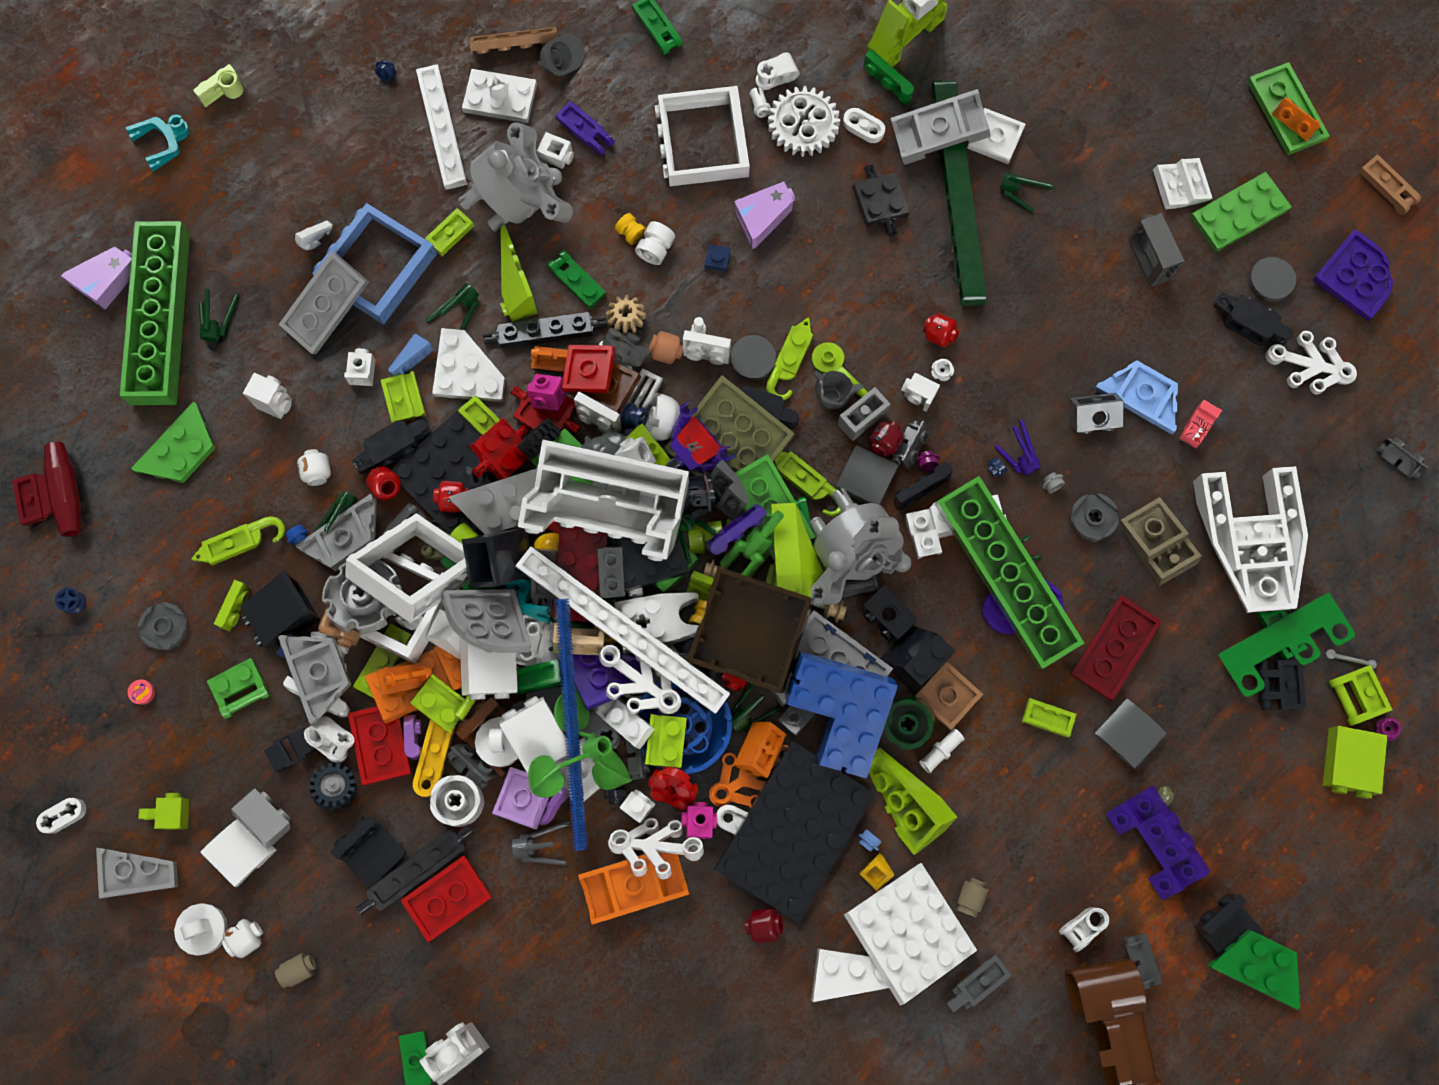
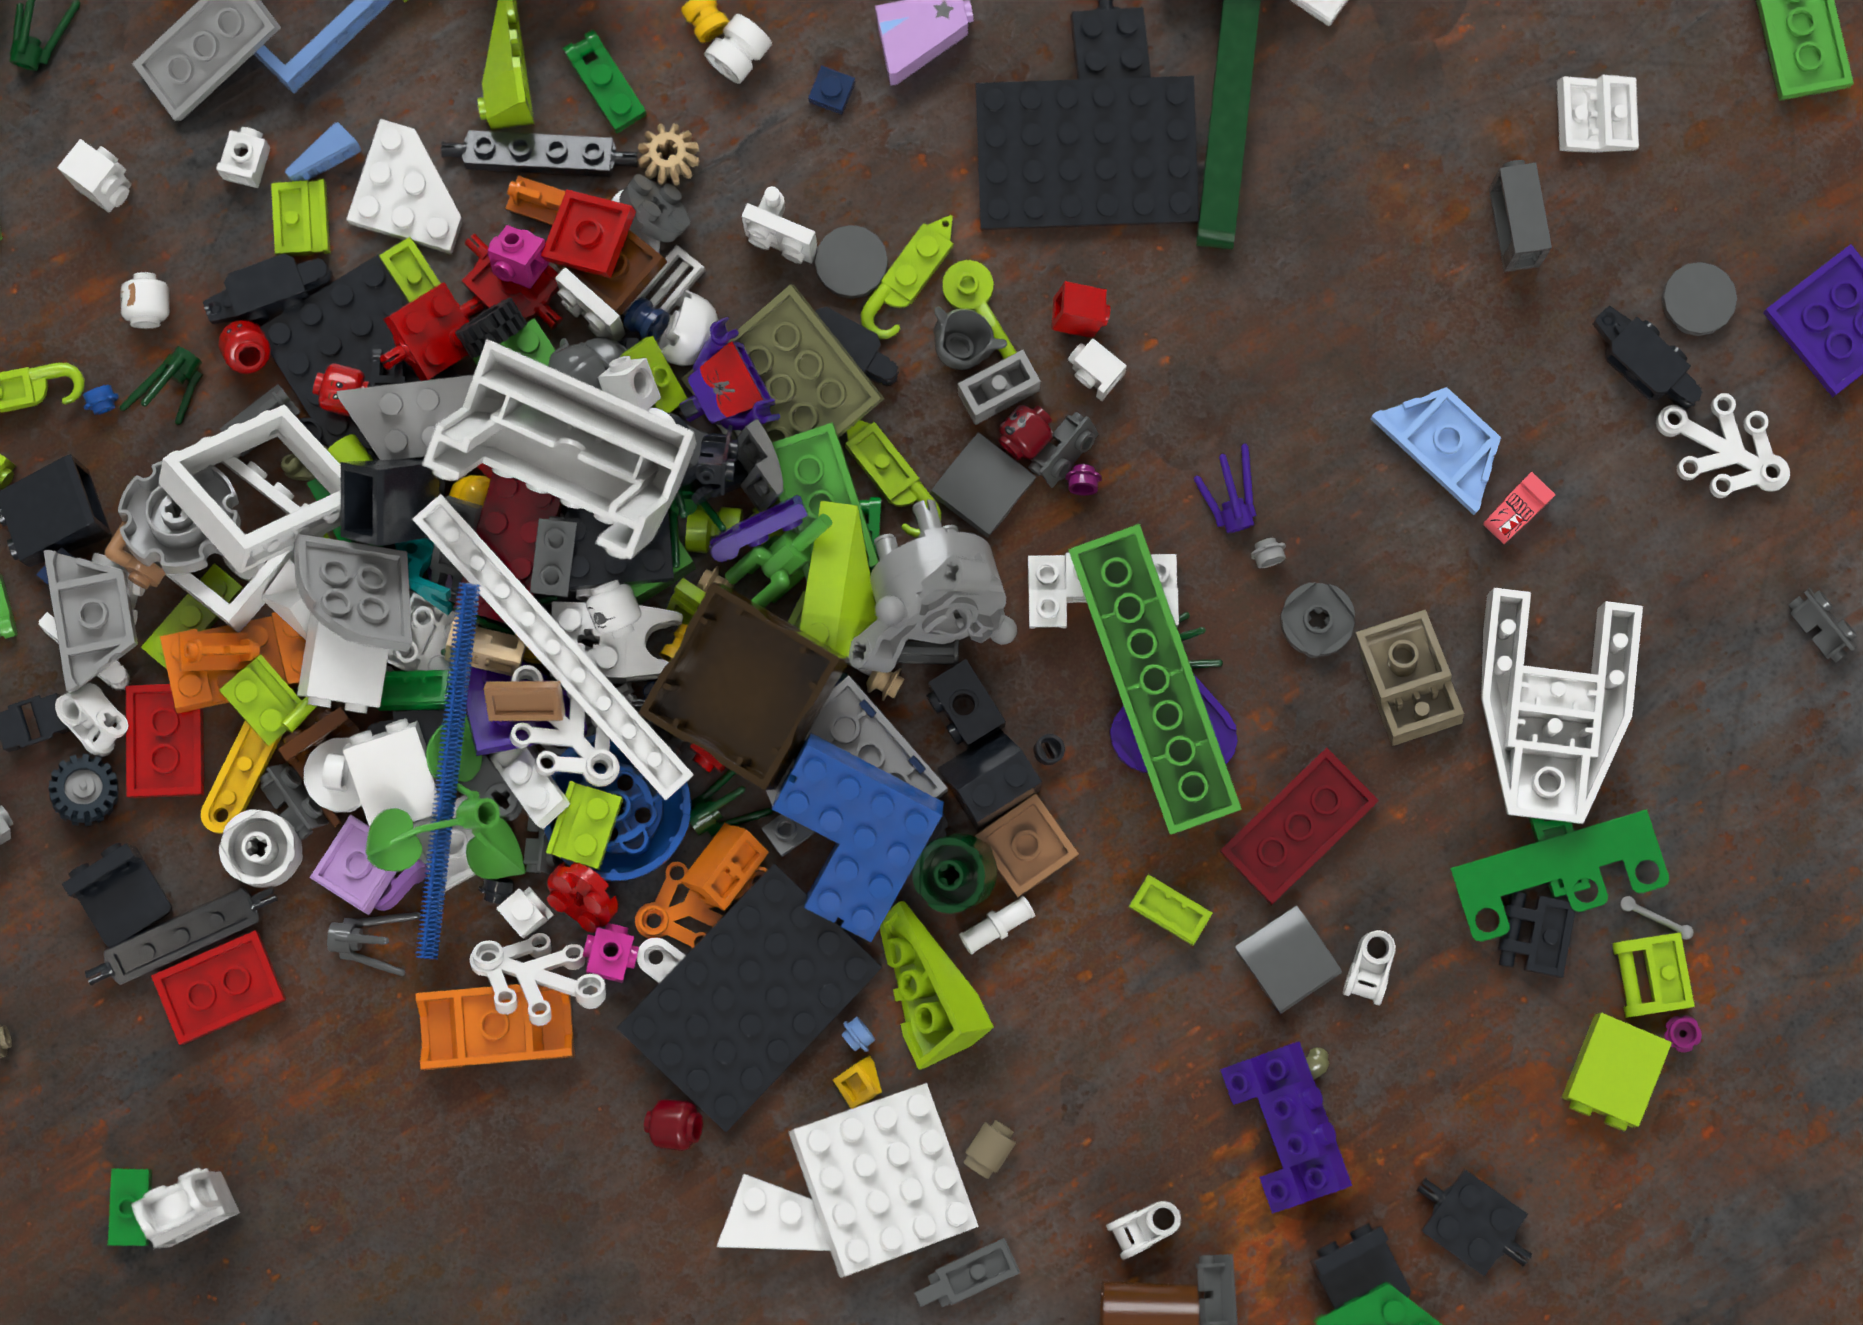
camera: 15 degrees right, 5 degrees up
light grey wing [296,494,377,571] -> none
medium lavender plate [404,715,422,760] -> none
dark green plant [425,284,479,330] -> none
nougat head [649,331,683,364] -> none
black hinge [893,463,953,511] -> none
red head [923,313,959,347] -> none
white plate [931,359,954,381] -> none
dark blue plate [987,456,1008,478] -> none
dark green plant [1000,171,1054,213] -> none
brick [1070,393,1124,434] -> none
bright green plate [1190,172,1292,253] -> none
orange hinge [1272,97,1321,141] -> none
none -> medium nougat tile [484,681,565,721]
none -> white head [586,580,642,639]
none -> black plate [976,76,1199,230]
none -> black hinge [1033,734,1065,765]
none -> red brick [1051,281,1110,338]
none -> white piece [1343,931,1396,1006]
none -> black plate [1416,1168,1532,1276]

